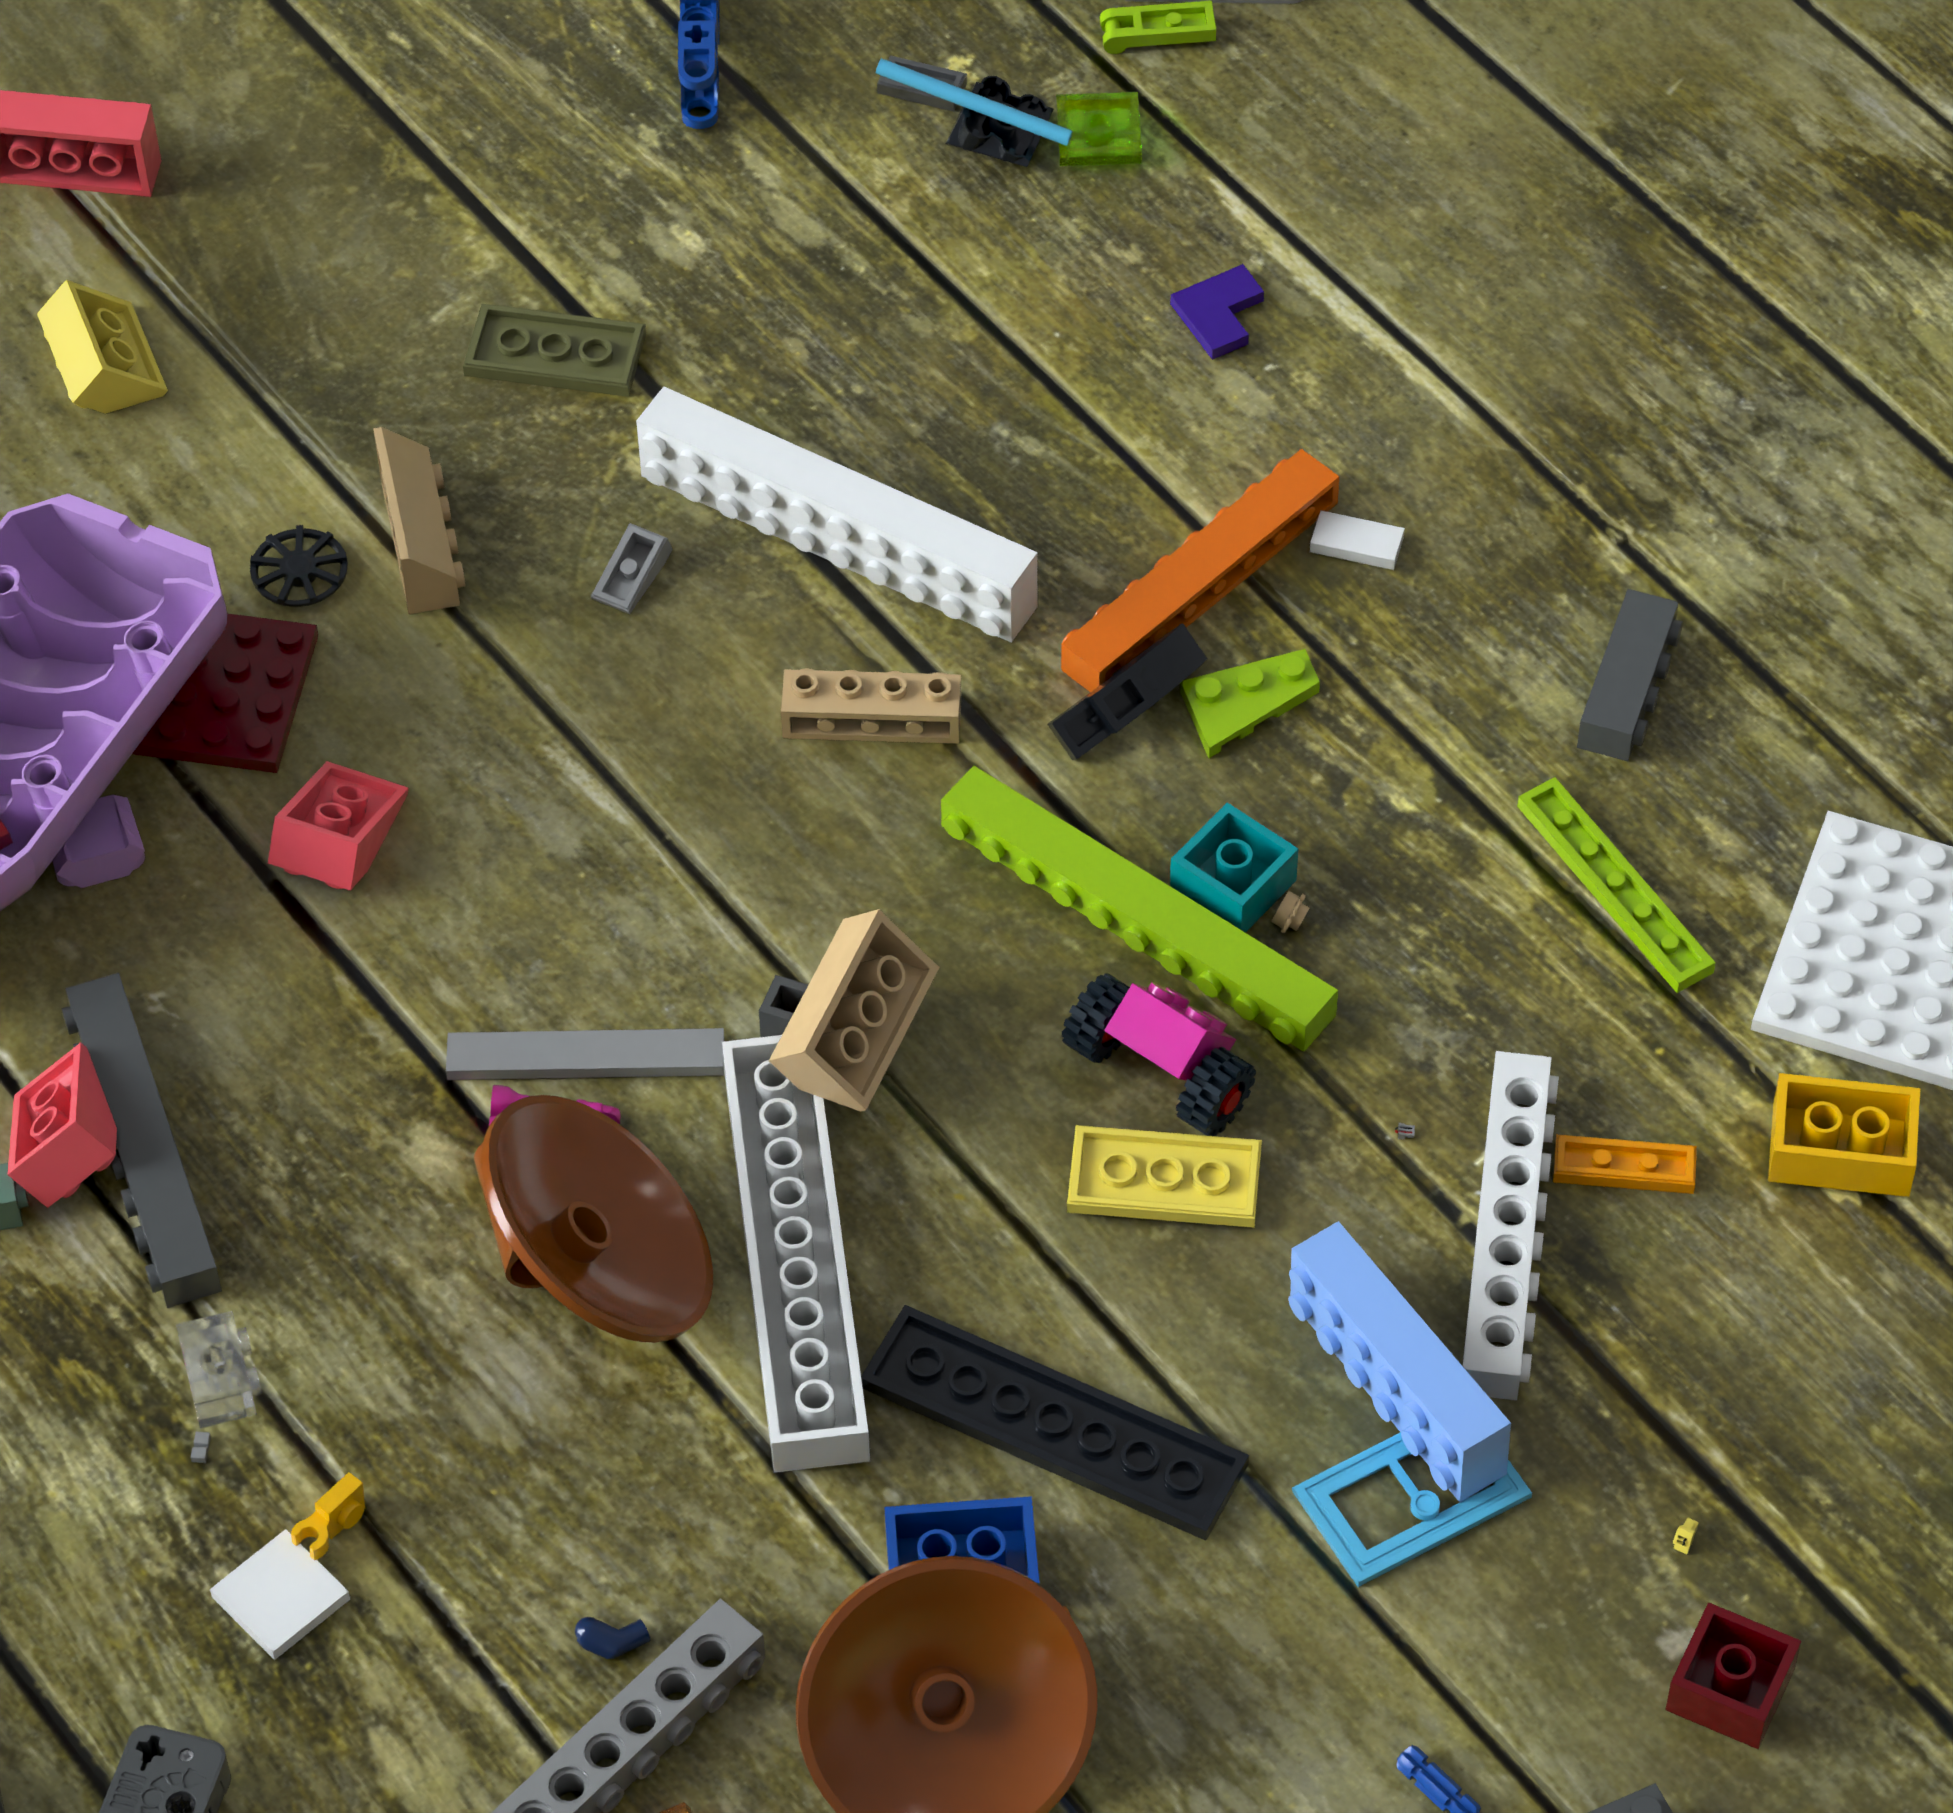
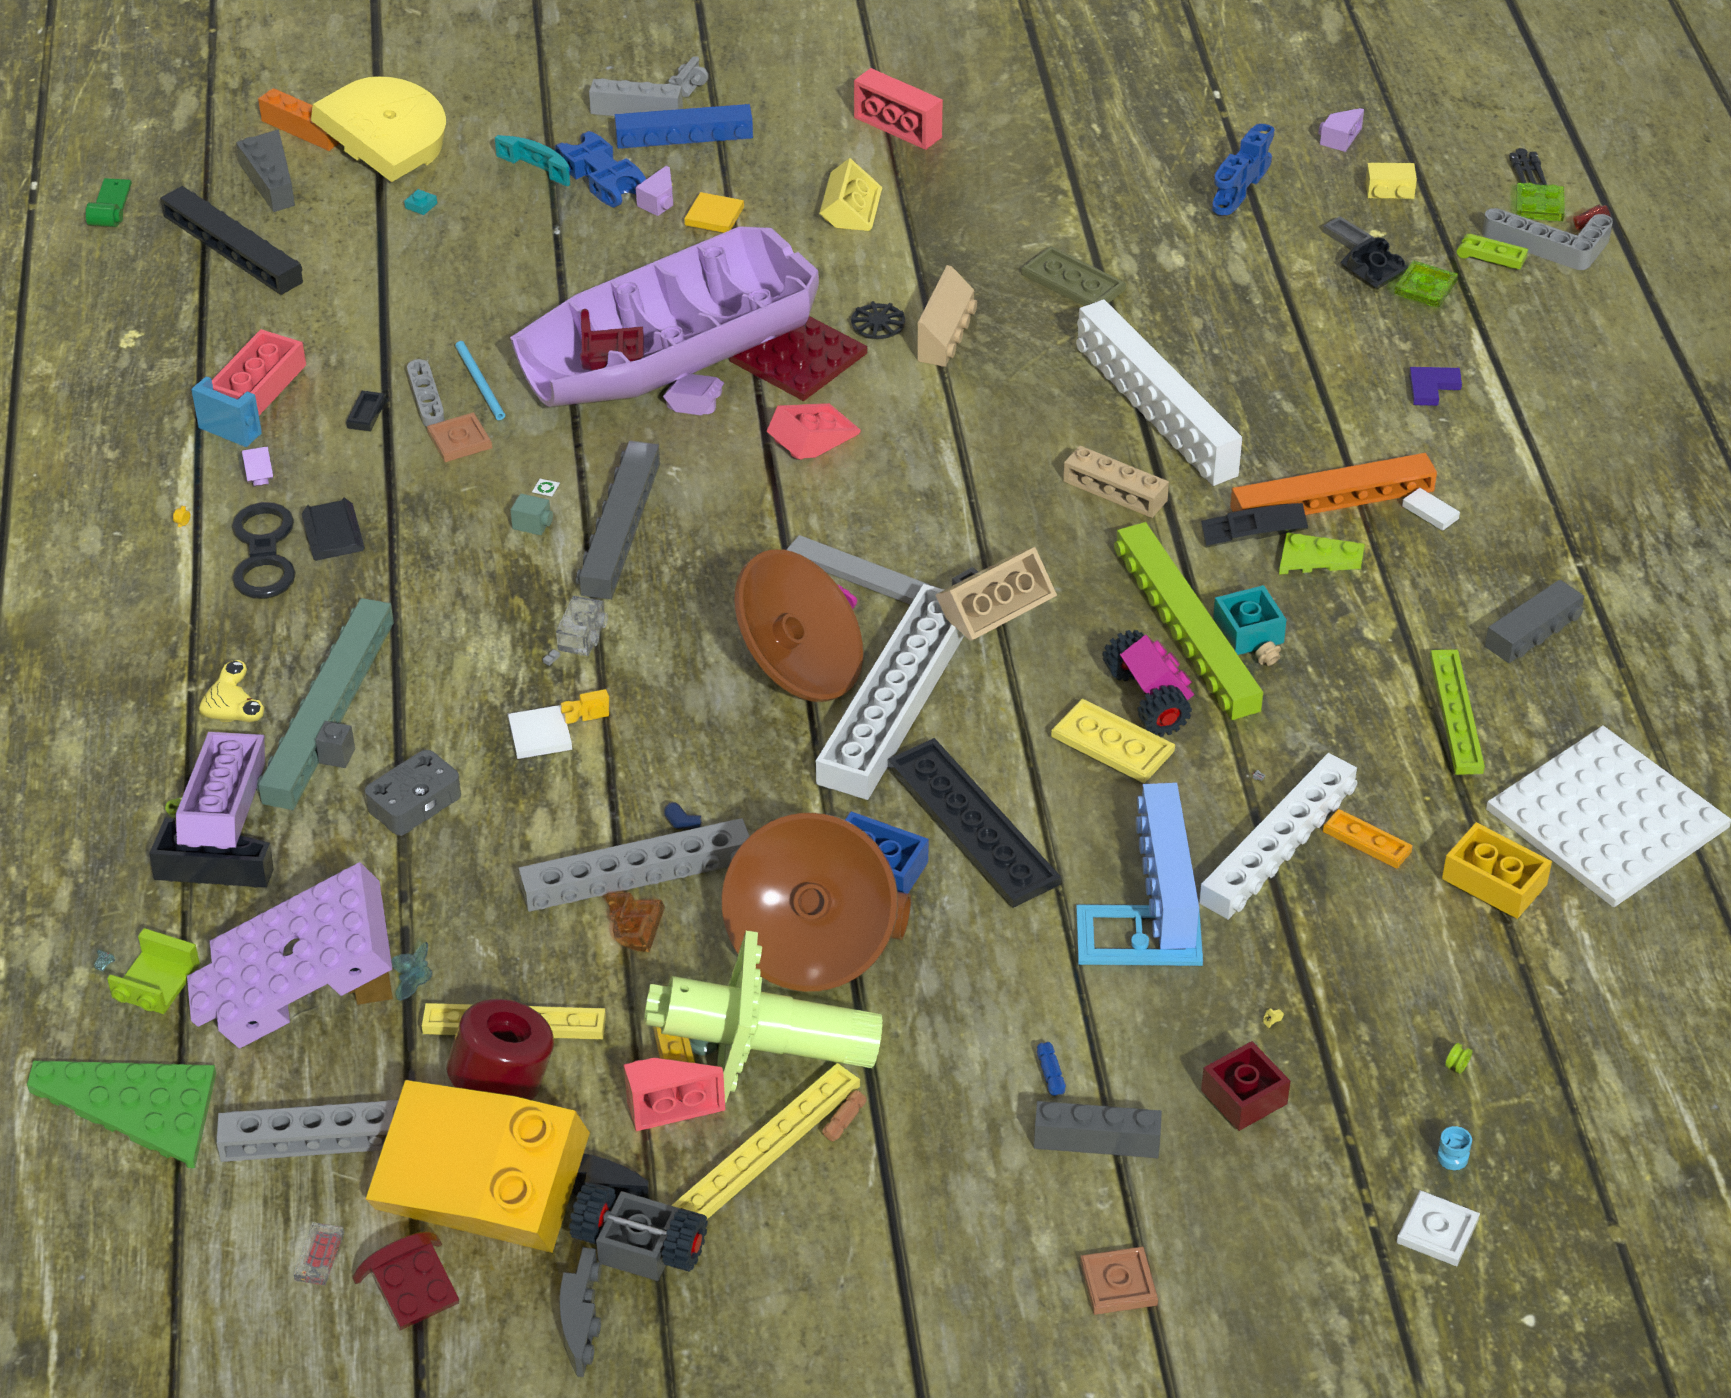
camera: 30 degrees right, 10 degrees down
coral slope [7,1043,117,1208] -> none
light grey slope [591,523,673,614] -> none
medium azure piece [875,58,1073,146] -> none

